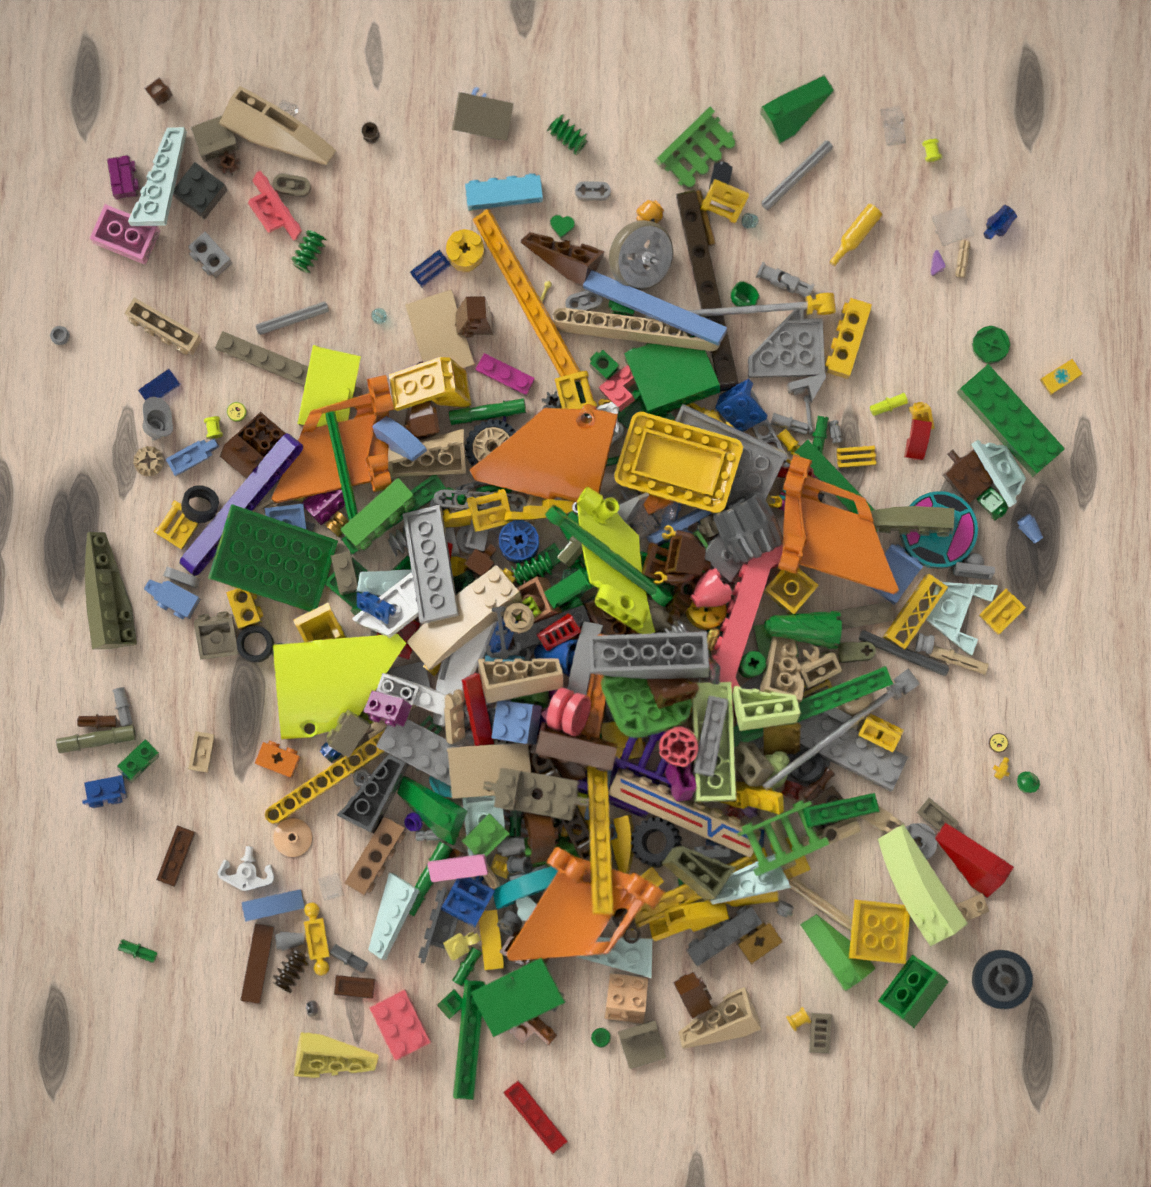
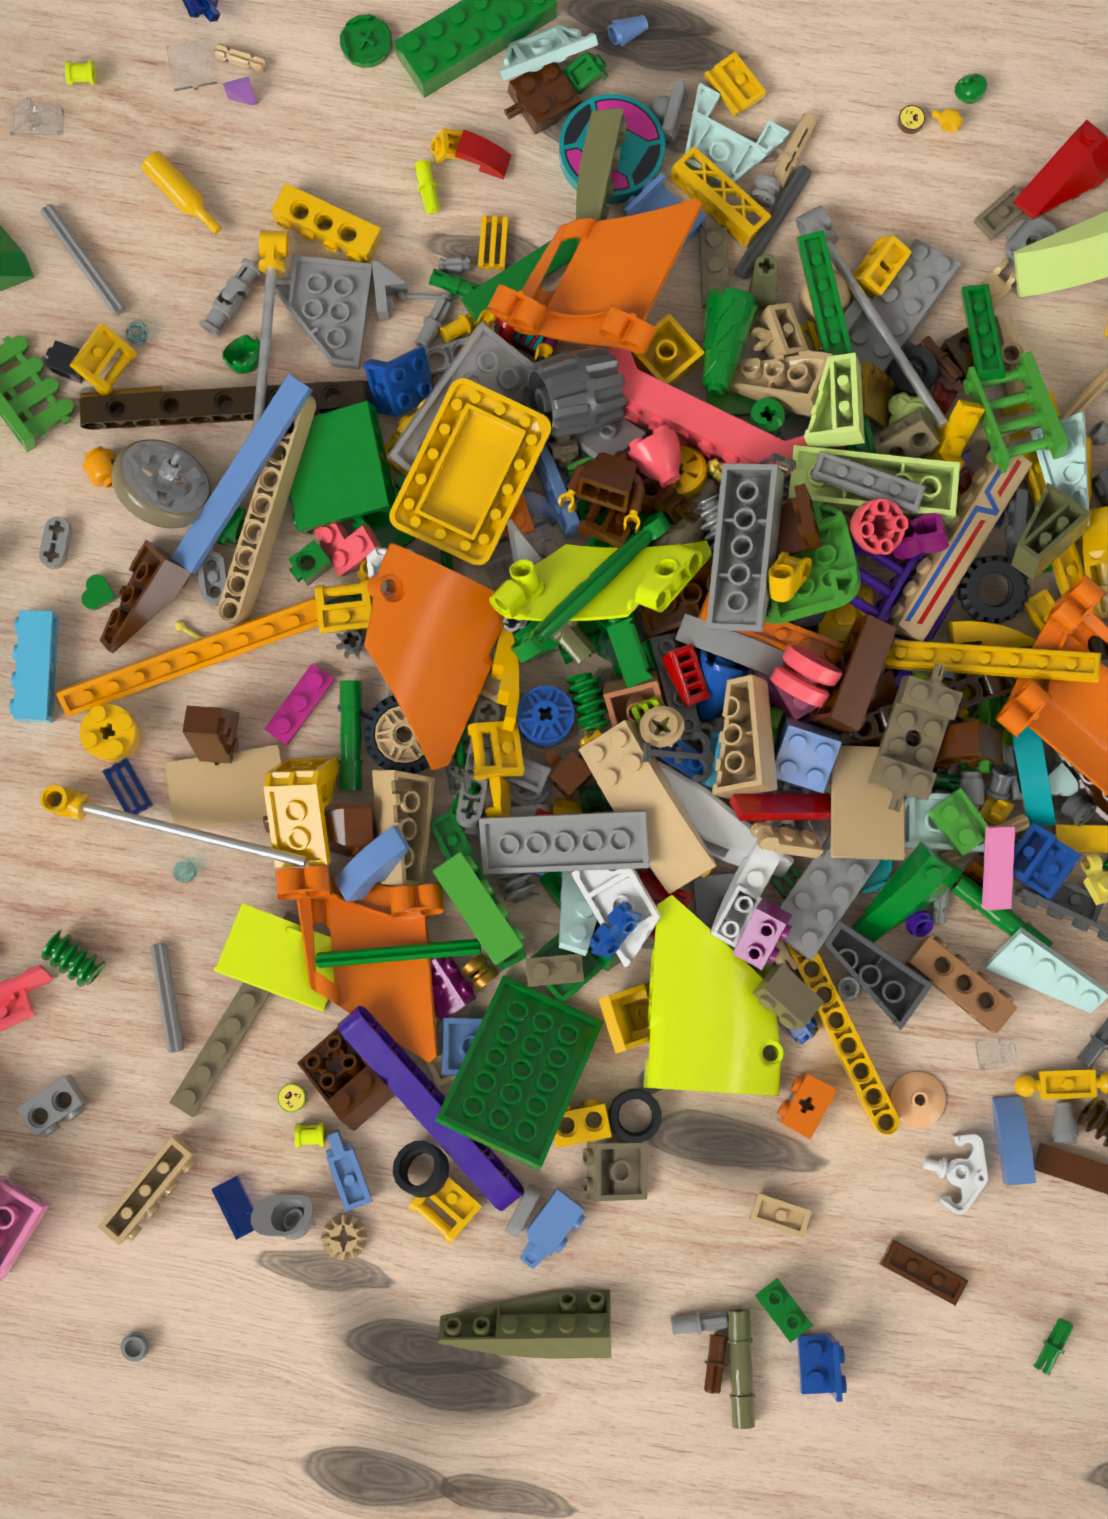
camera: 85 degrees left, 0 degrees up
green plate [538,543,562,567] -> none
none -> flat silver piece [40,785,307,867]
none -> yellow piece [769,552,812,602]

